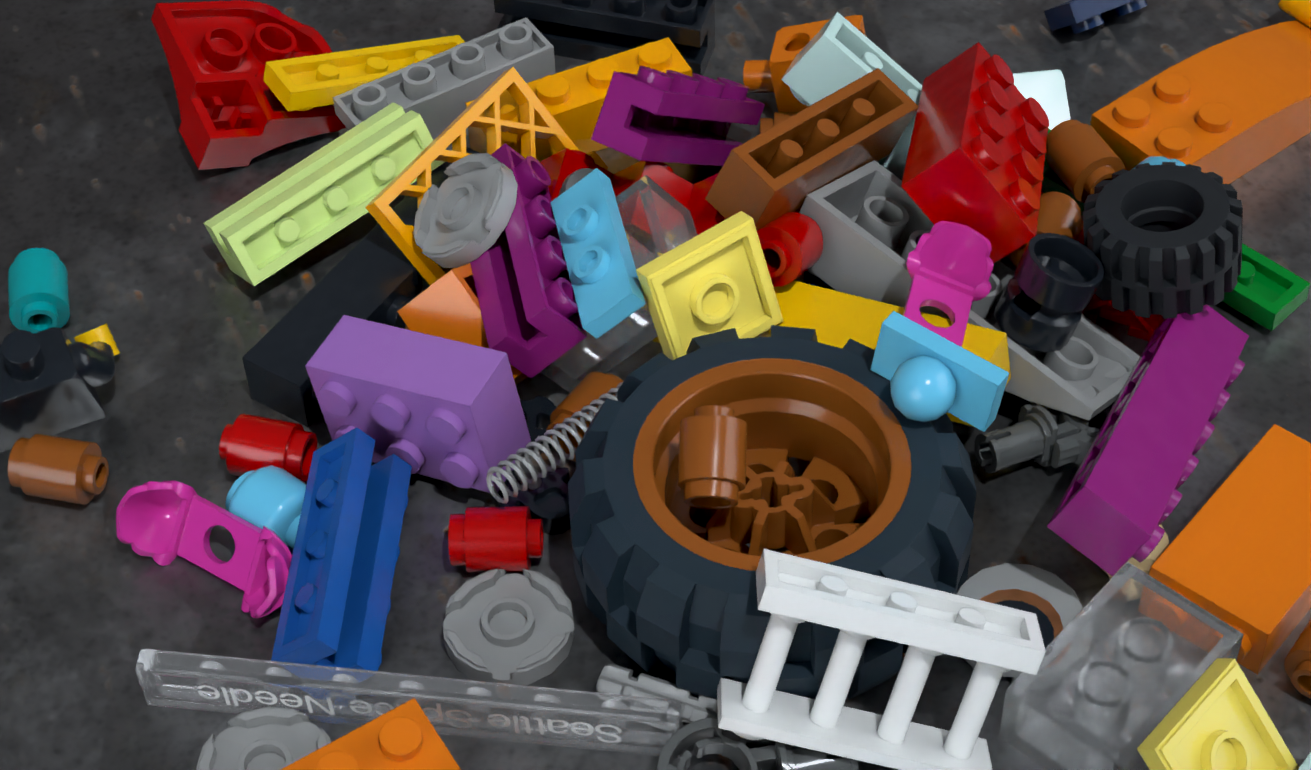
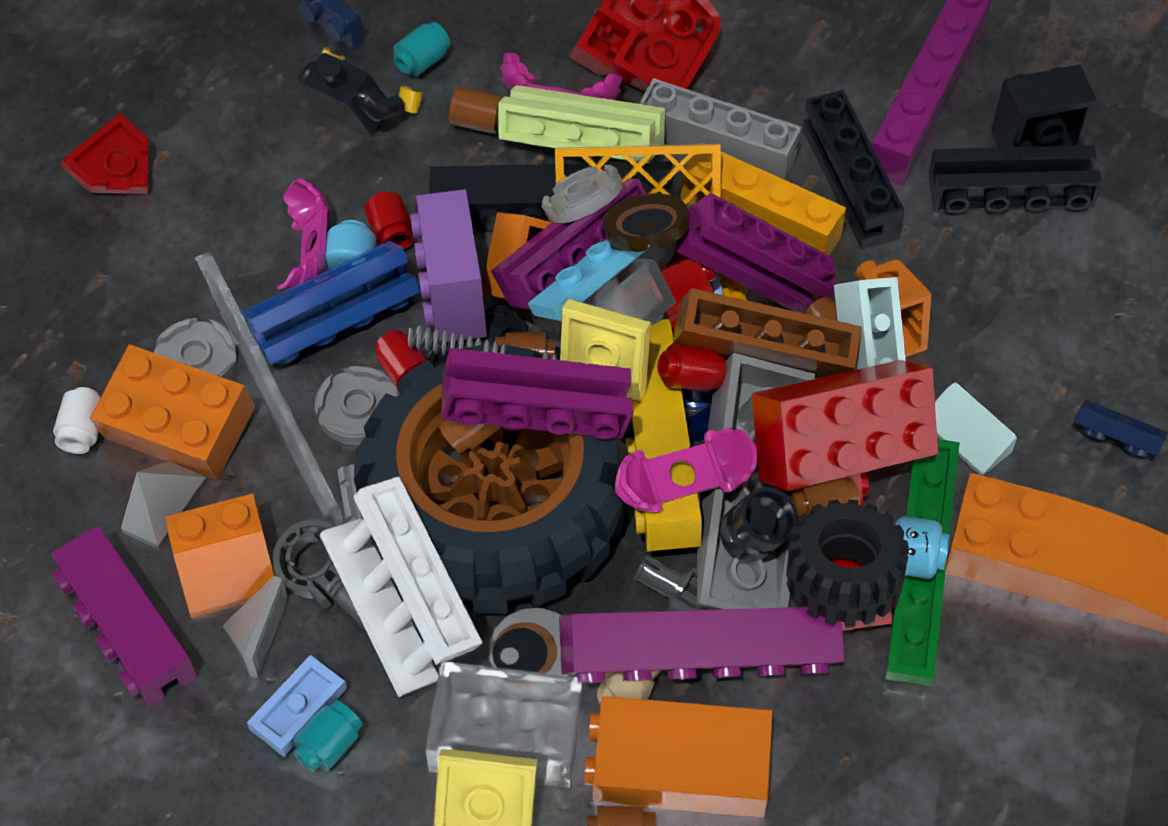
camera: 55 degrees right, 10 degrees up
dark orange brick [7,434,109,505] -> none
yellow plate [263,35,465,111] -> none
medium azure tile [870,311,1009,432] -> none
dark orange brick [1046,119,1125,203] -> none
none -> magenta brick [442,348,633,439]
none -> dark orange brick [449,86,504,134]
none -> dark pink piece [499,52,622,100]
none -> dark brown tile [603,193,689,252]

